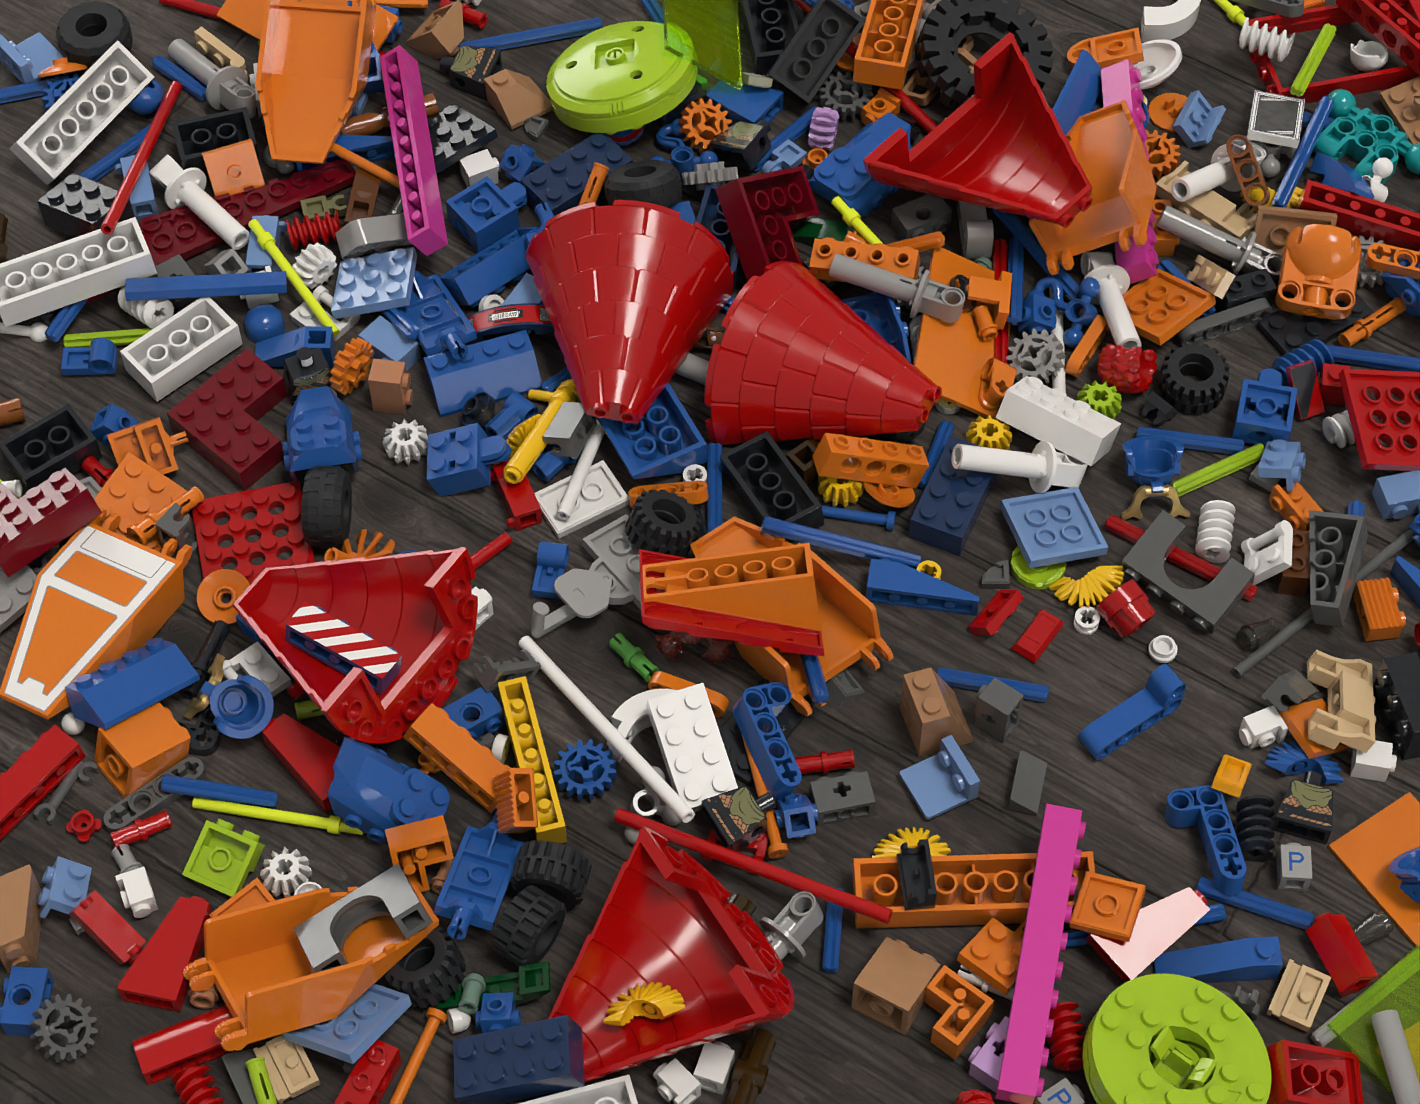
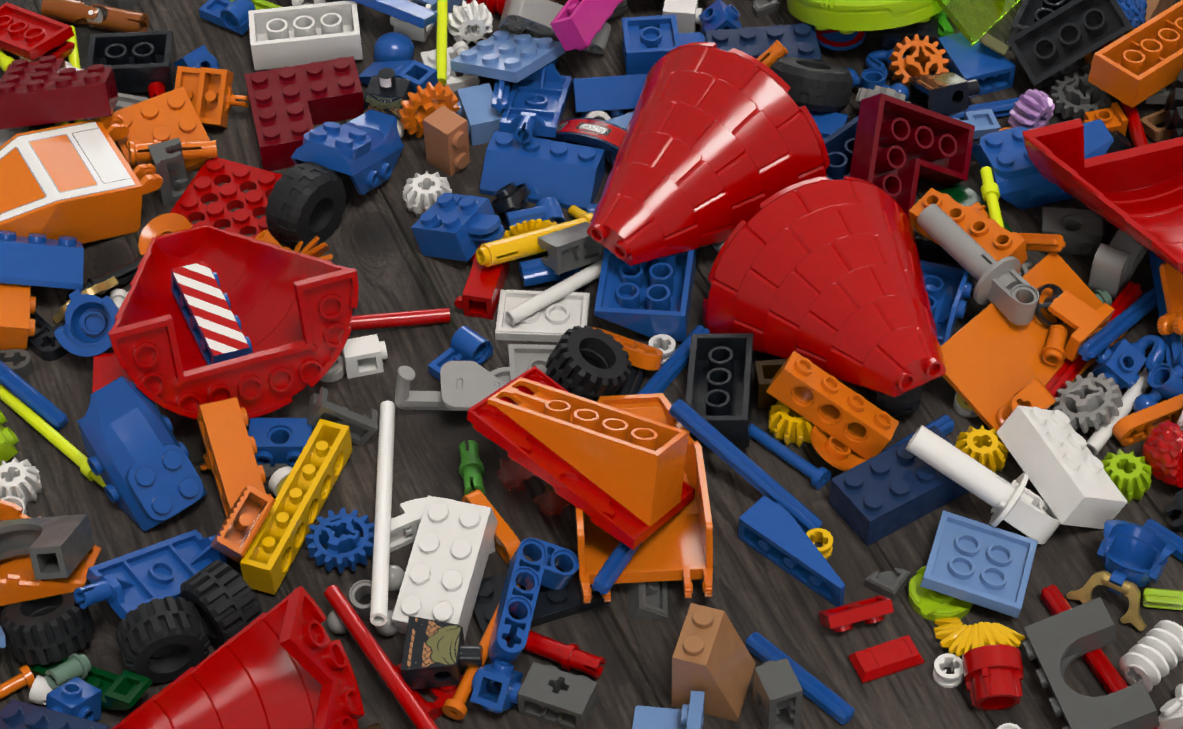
camera: 35 degrees right, 10 degrees down
orange brick [385,815,454,892] -> none

